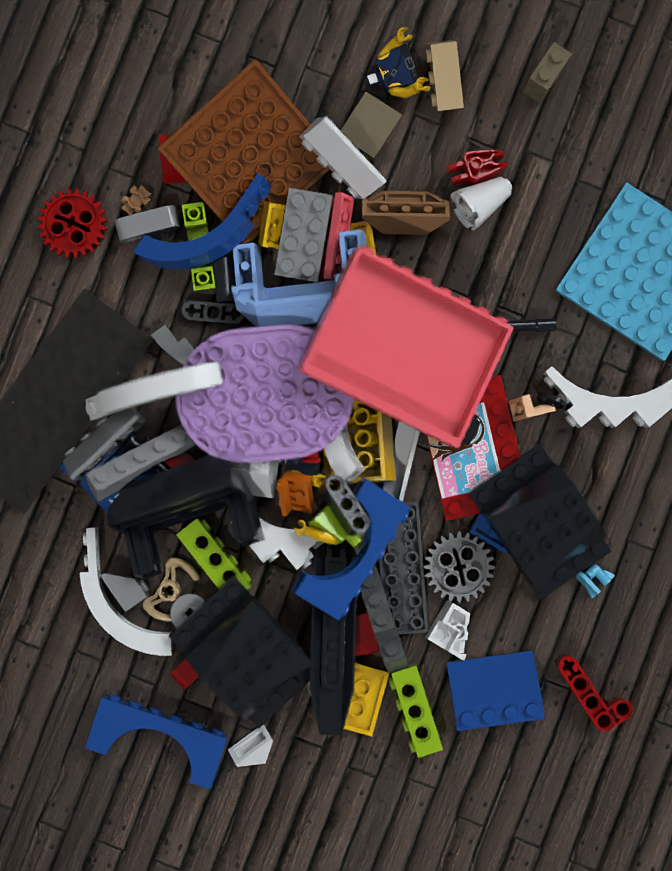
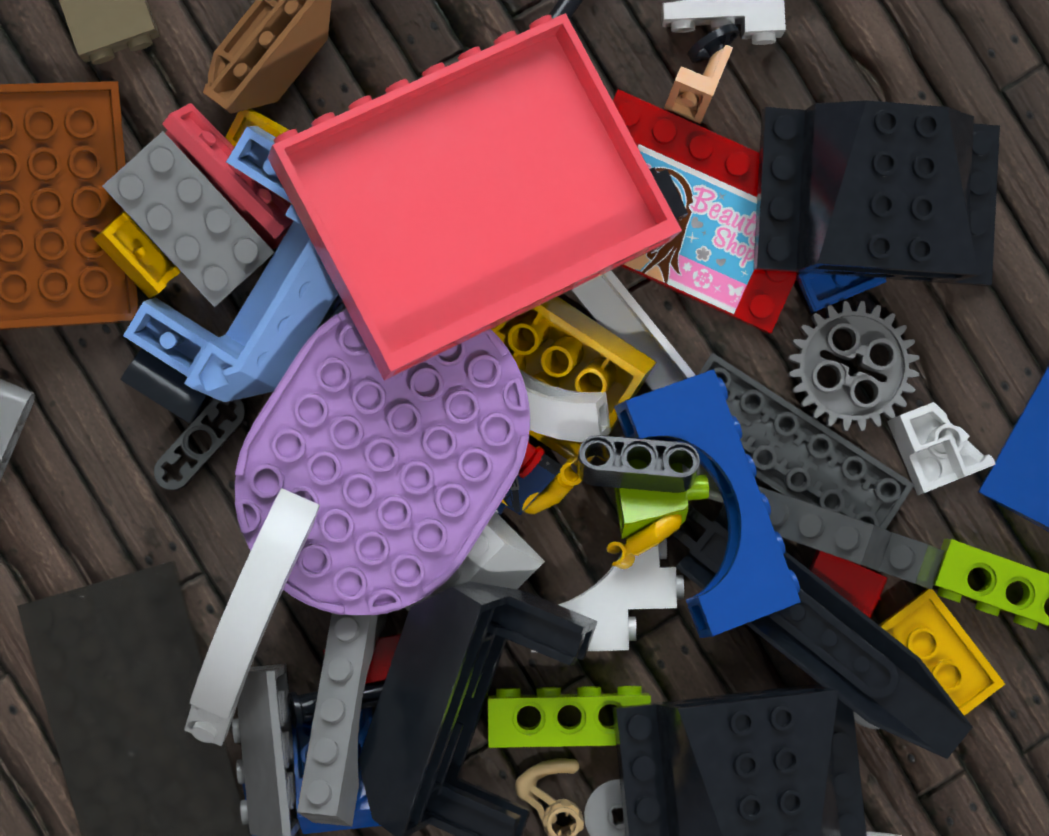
camera: 60 degrees left, 0 degrees up
blue arch [133,174,272,269] -> none
light grey slope [151,325,194,365] -> none
lime slope [182,202,216,291] -> none
orange bracket [276,470,315,517] -> none
white slope [299,117,387,199] -> none
medium azure piece [576,564,615,598] -> none

